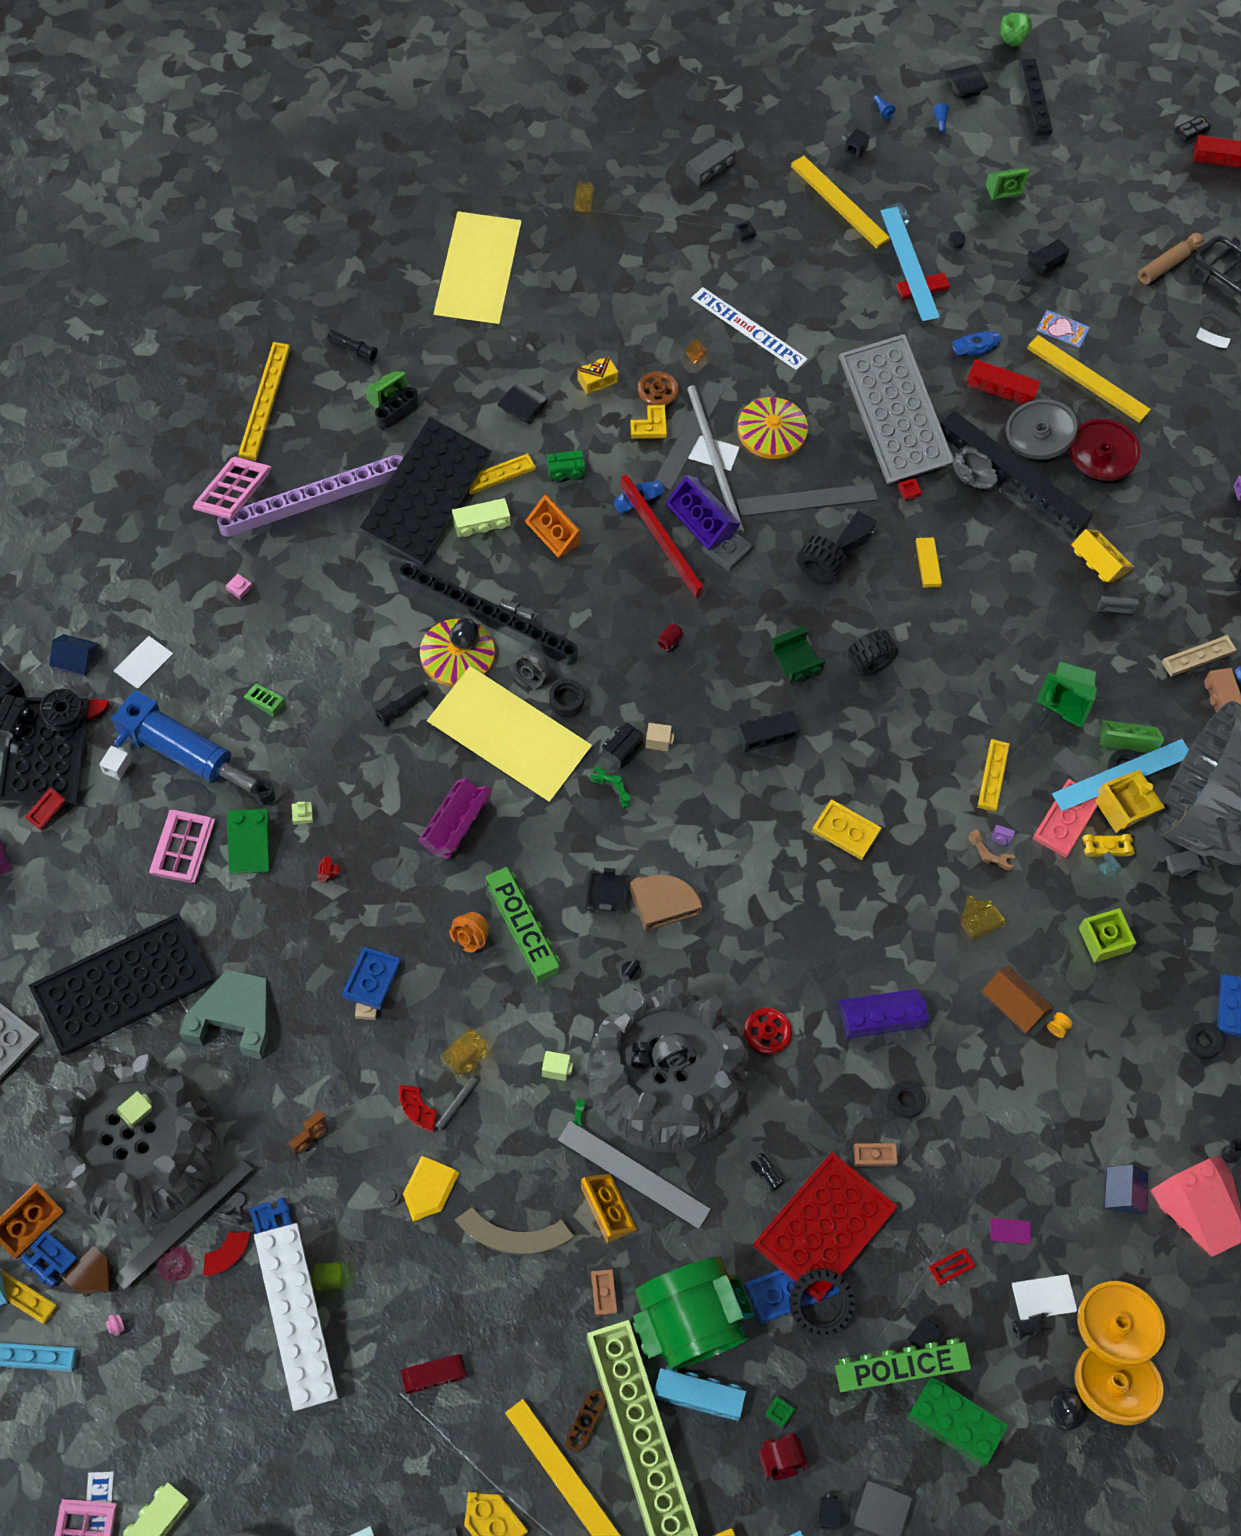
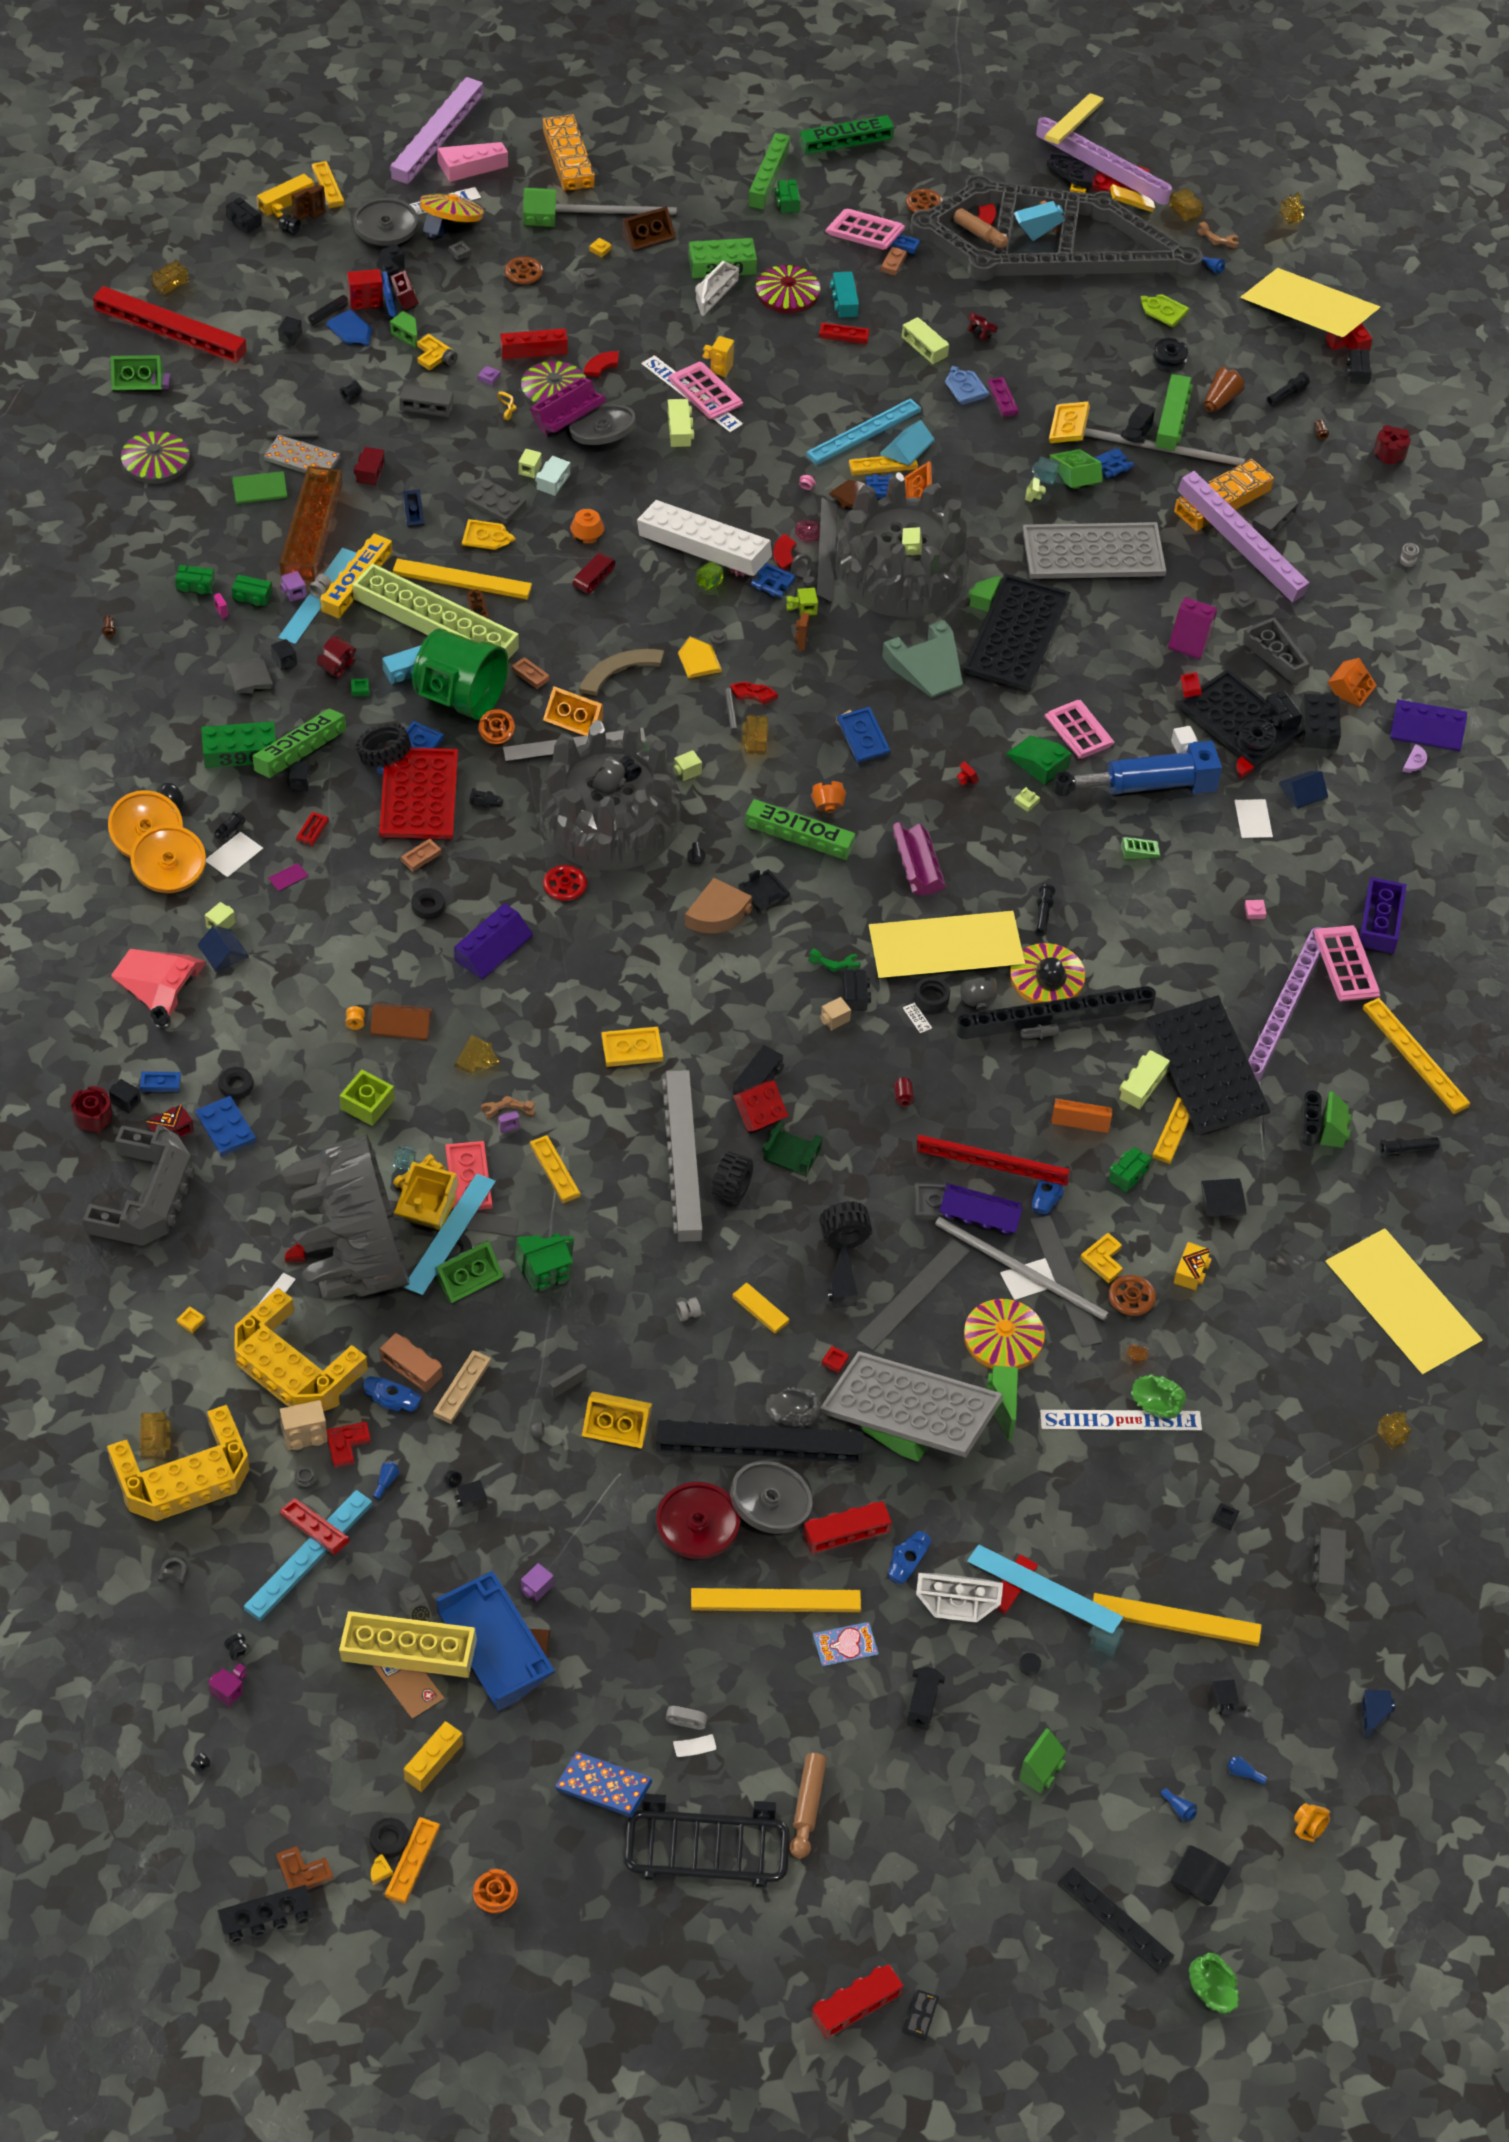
camera: 140 degrees right, 10 degrees down
none -> yellowish green brick [205,902,235,929]
none -> orange cone [479,709,515,744]
none -> orange cone [570,509,604,543]
none -> light grey brick [662,1070,702,1242]
none -> light grey beam [665,1706,708,1730]
none -> light grey wheel [676,1297,701,1322]
none -> red brick [733,1080,788,1131]
none -> lime brick [786,587,818,616]
none -> white sticker [903,1003,932,1033]
none -> white wedge [916,1573,1003,1622]
none -> bright green slope [968,576,1001,612]
none -> bright green slope [986,1365,1018,1441]
none -> bright green piece [1131,1374,1186,1419]
none -> light orange piece [1294,1803,1330,1842]
none -> dark purple brick [1359,877,1407,954]
none -> dark blue slope [1361,1690,1395,1739]

